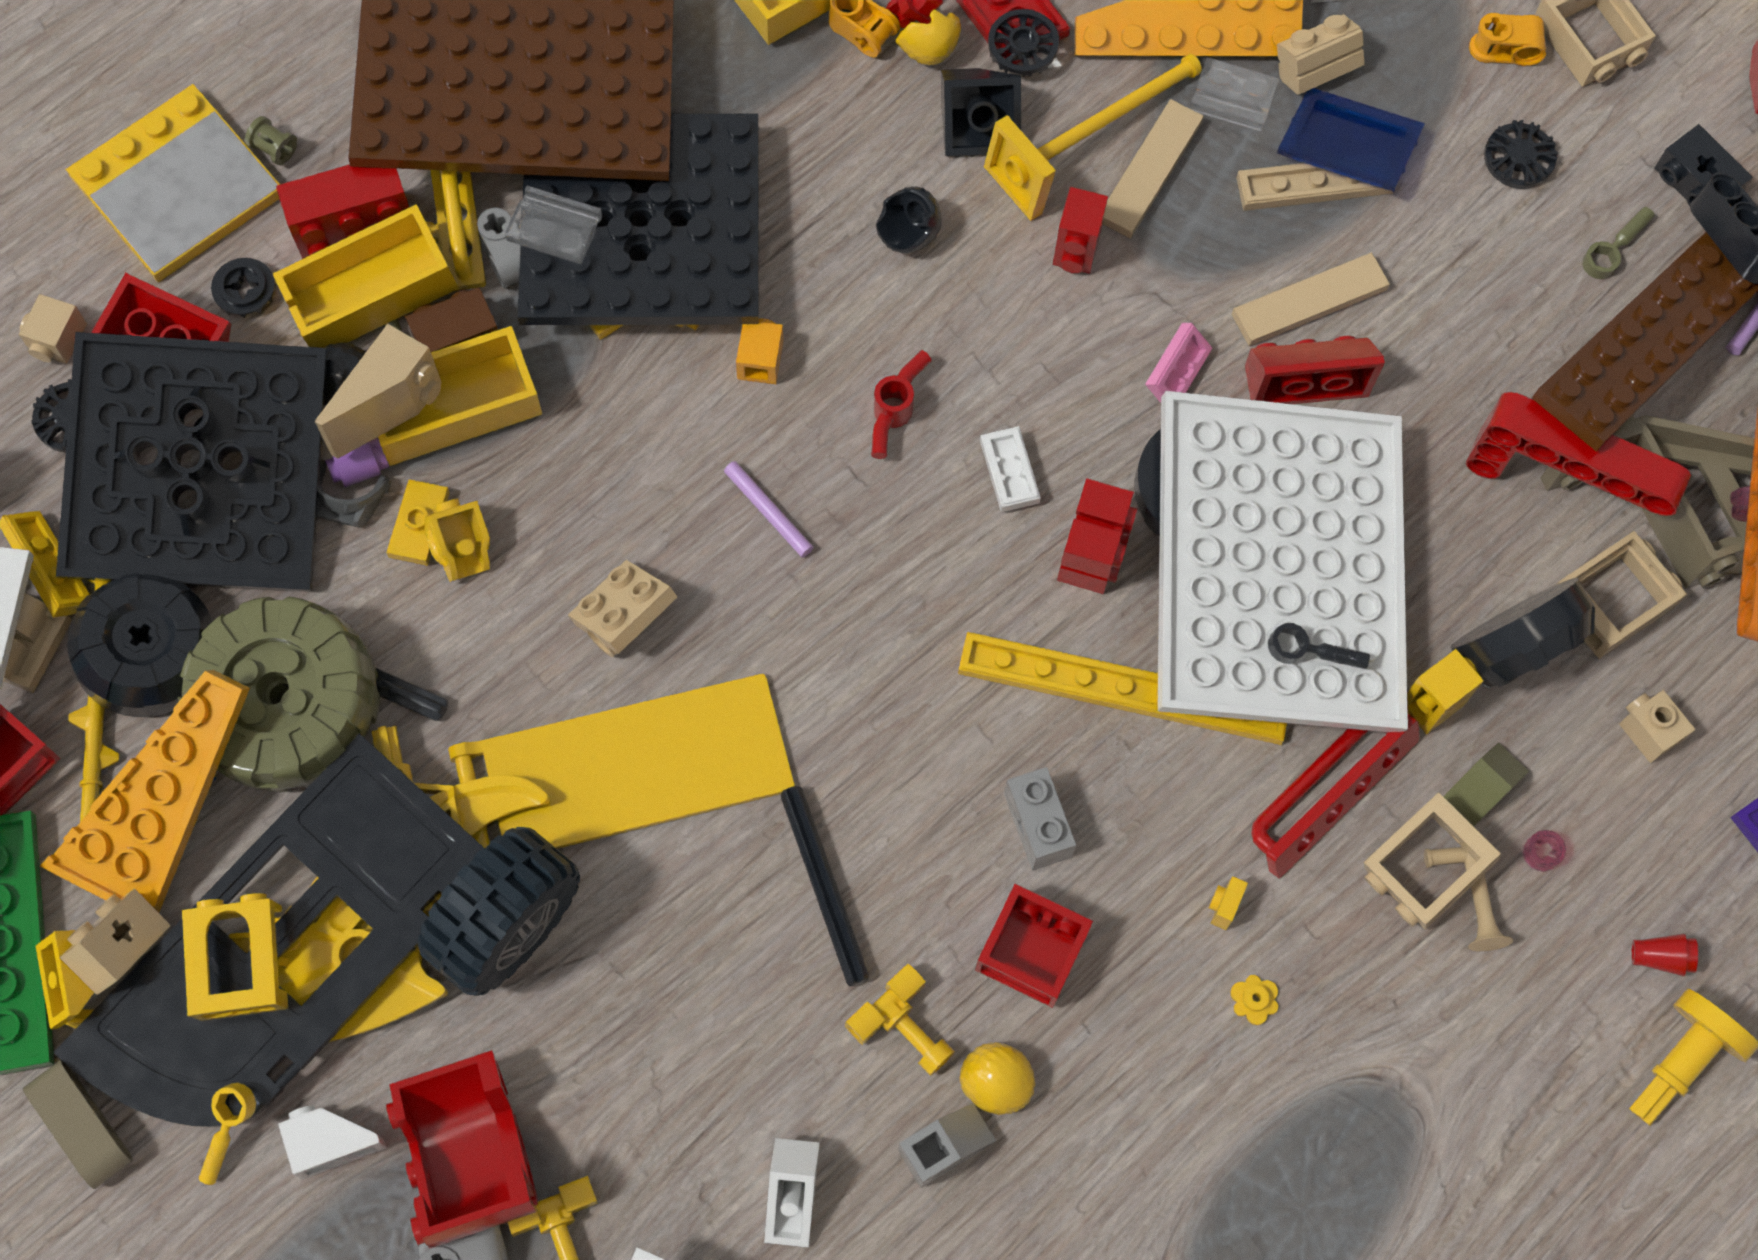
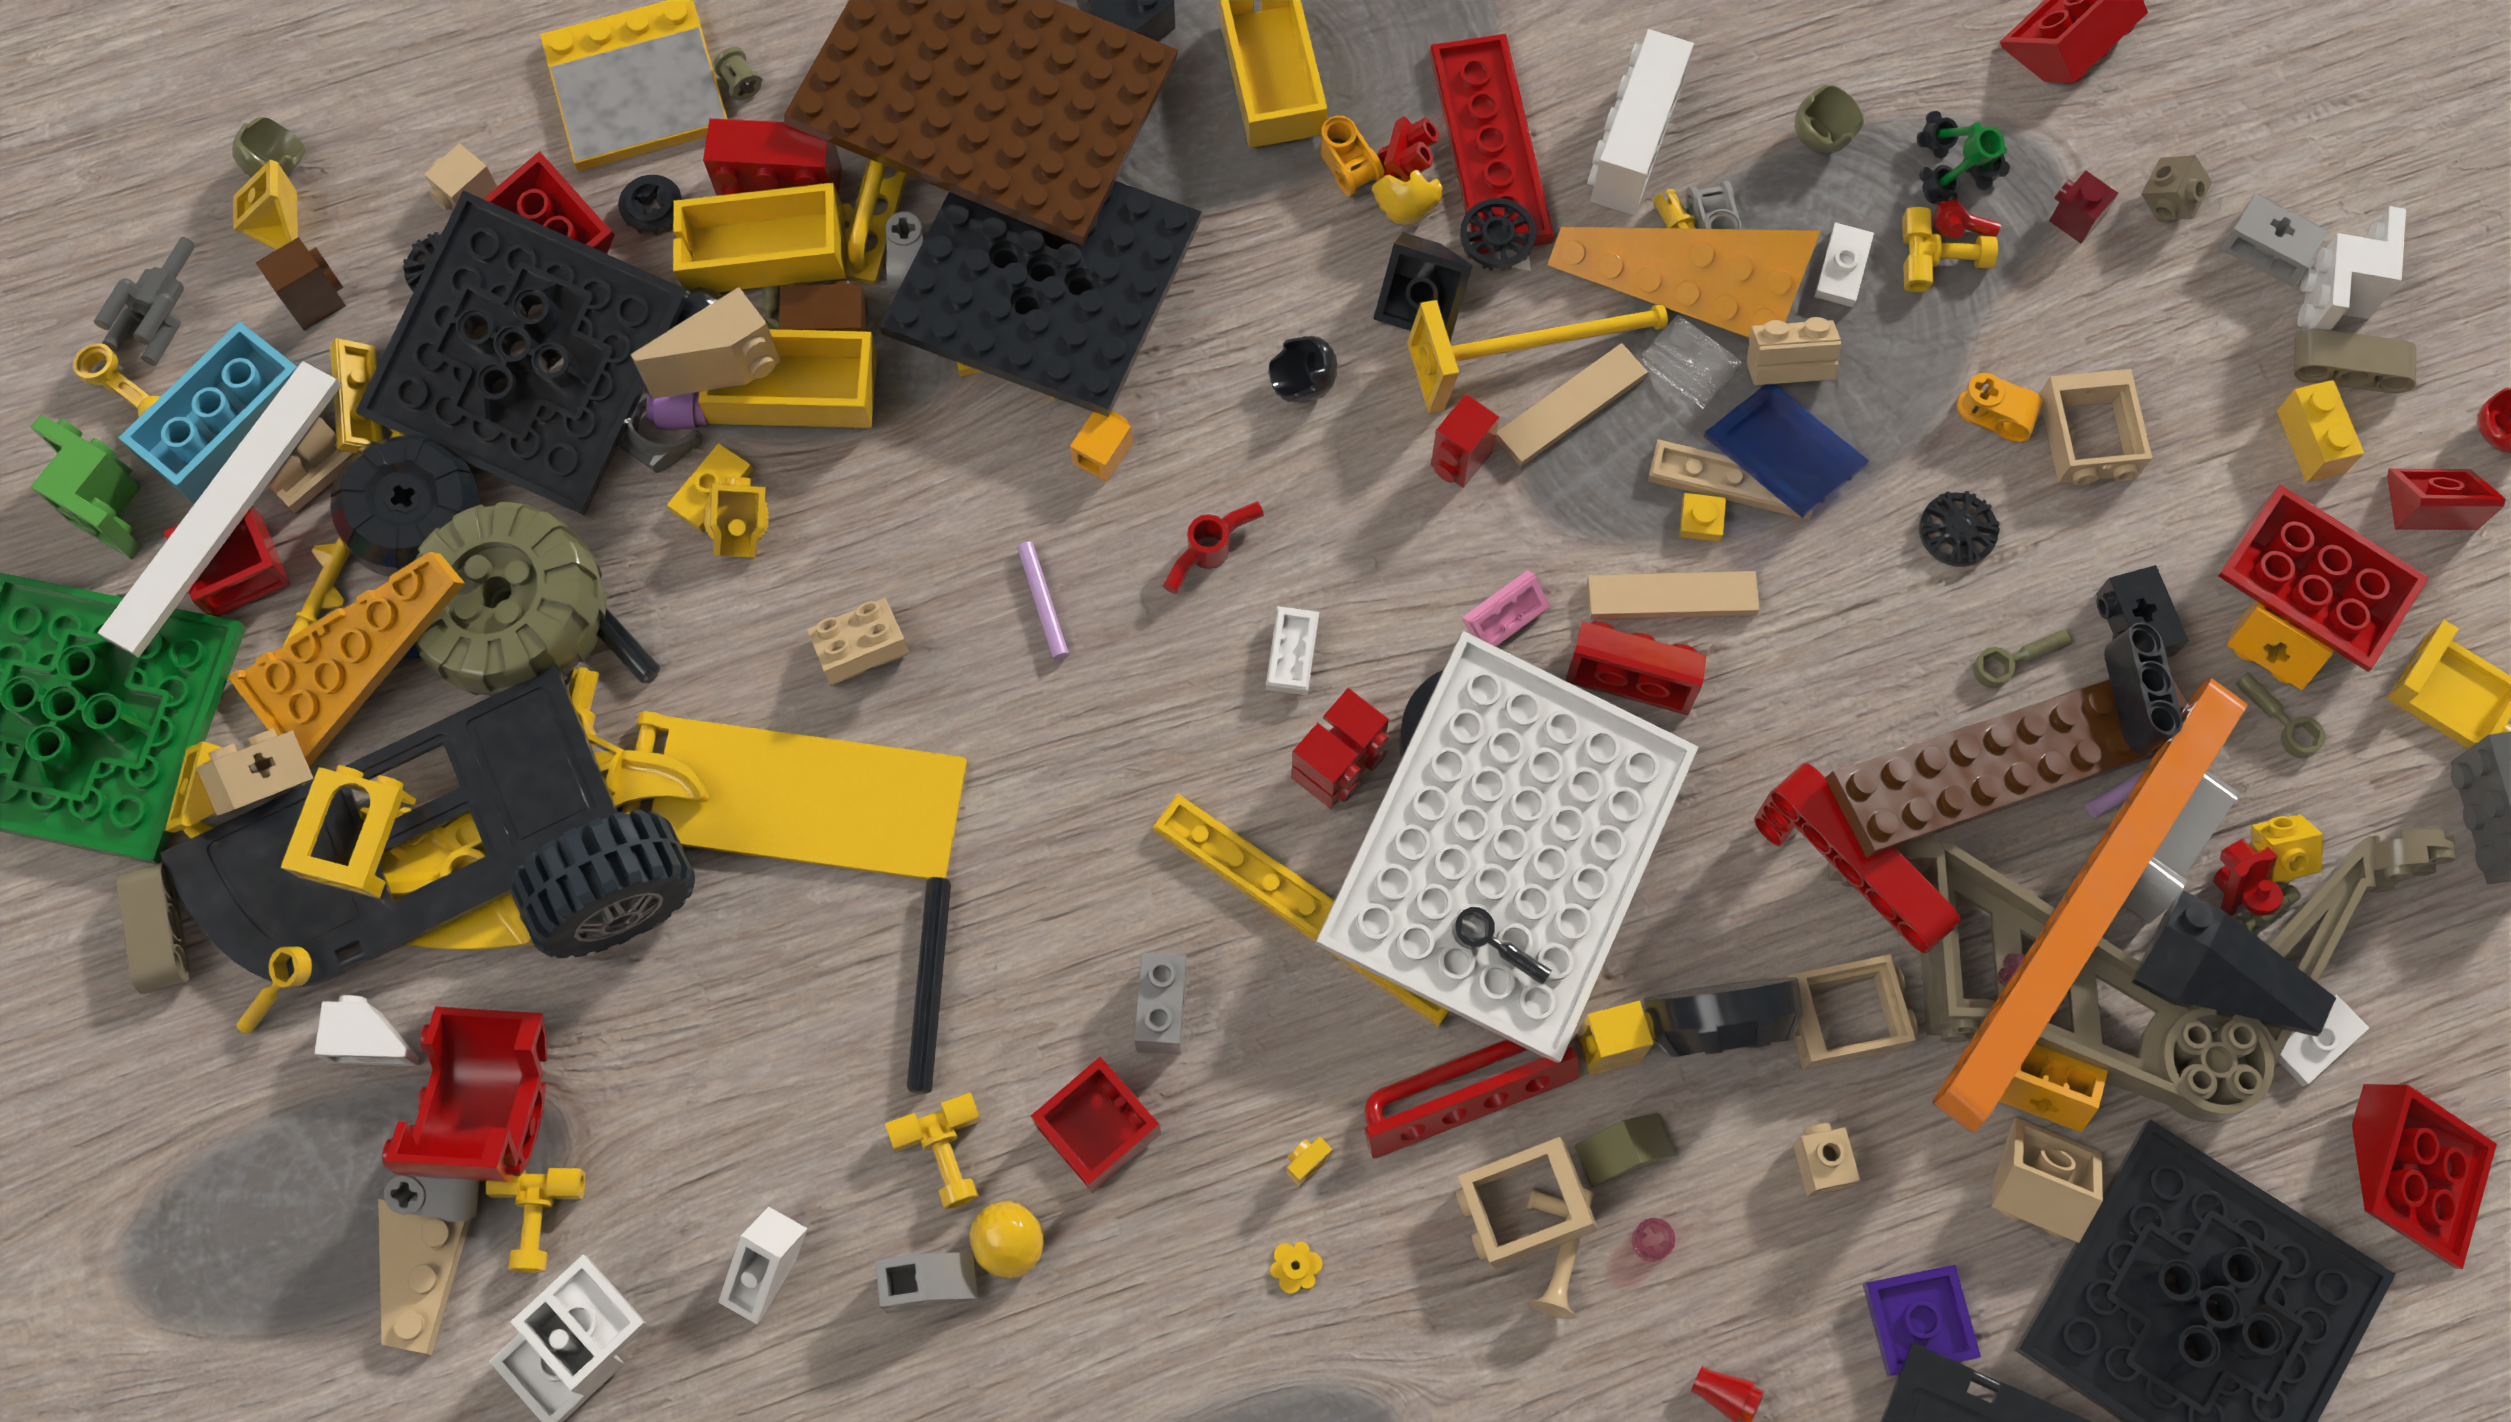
camera: 25 degrees right, 0 degrees up
clear plate [505,186,602,264] -> none
none -> yellow plate [1679,493,1726,542]

